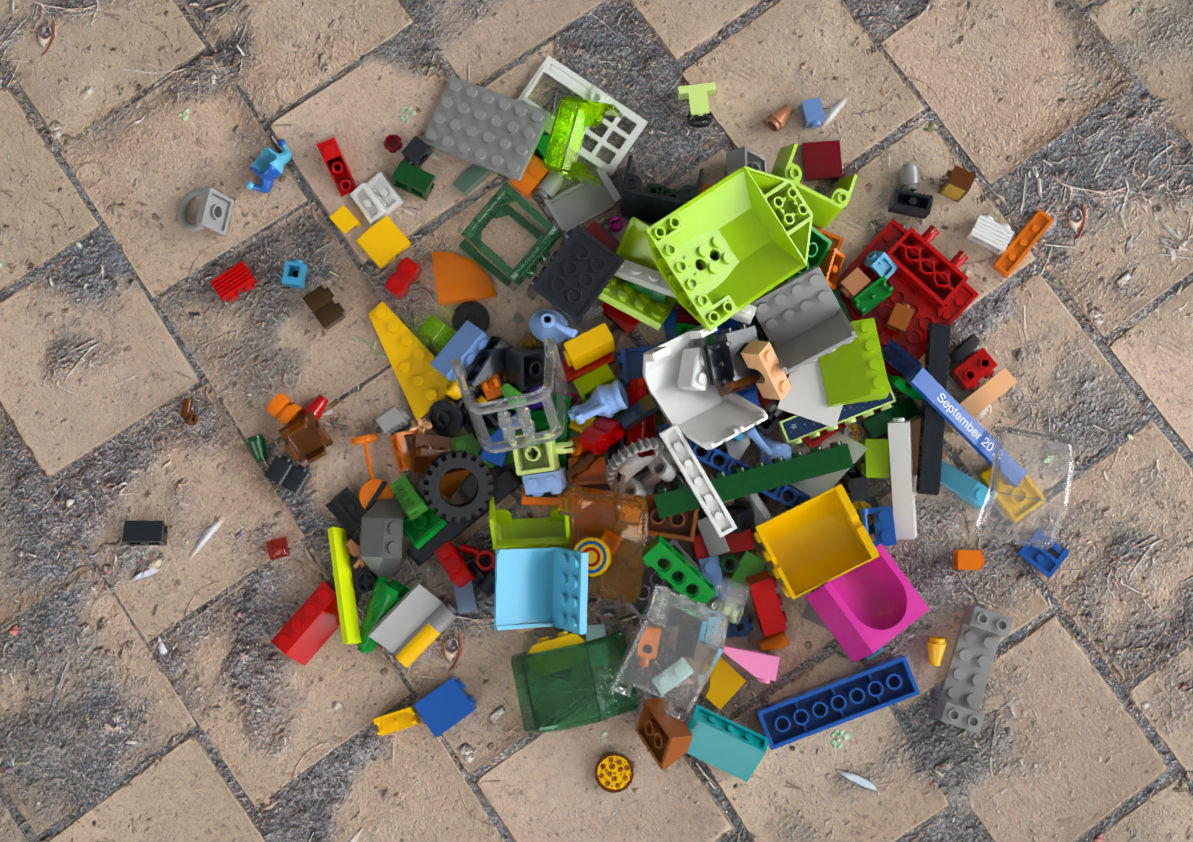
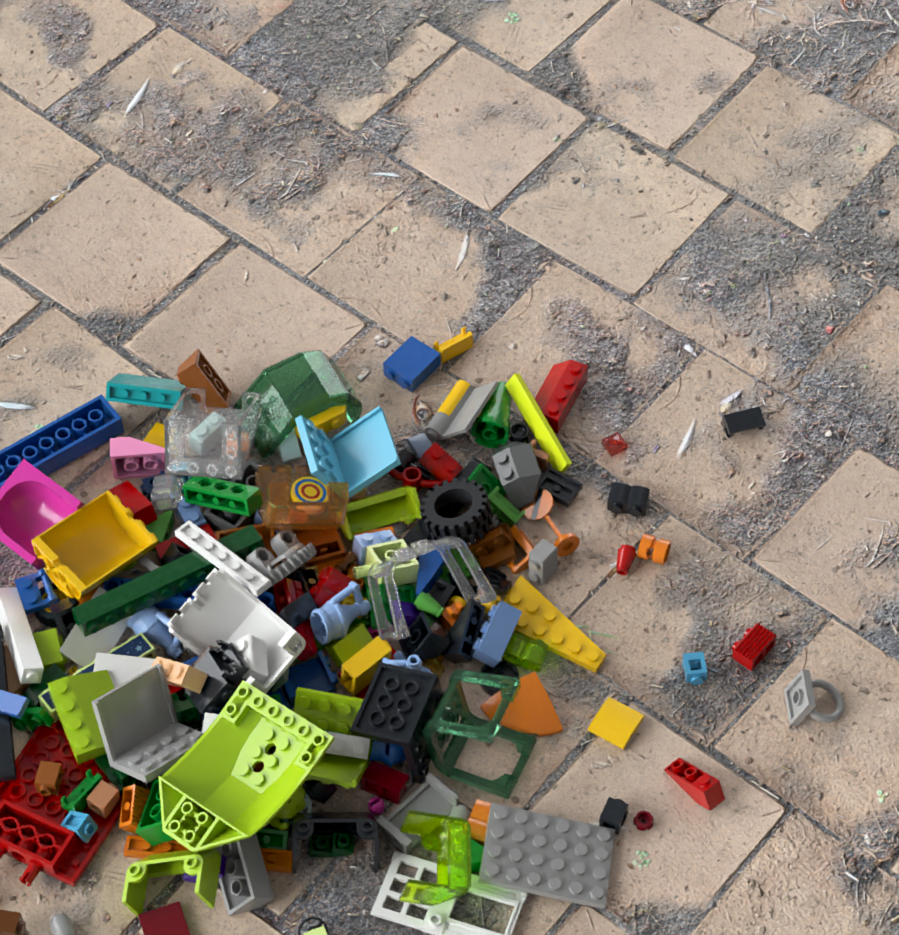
camera: 160 degrees right, 30 degrees down
reddish brown arm [181,398,198,426] -> none
piece [246,139,292,193] -> none
dark green cone [246,434,268,463] -> none
reddish brown panel [279,411,333,464] -> none
dark brown brick [303,285,345,330] -> none
yellow panel [329,205,362,234] -> none
white slope [350,172,404,224] -> none
red brick [385,257,421,299] -> none
dark green hinge [392,160,435,201] -> none
light nougat plant [409,418,432,433] -> none
sand green slope [453,164,492,197] -> none
tile [595,752,634,793] -> none
dark green cone [720,554,739,573] -> none
black slope [754,399,787,437] -> none
orange cone [759,631,789,652] -> none
clear blue brick [881,339,921,379] -> none
black brick [888,188,933,219] -> none

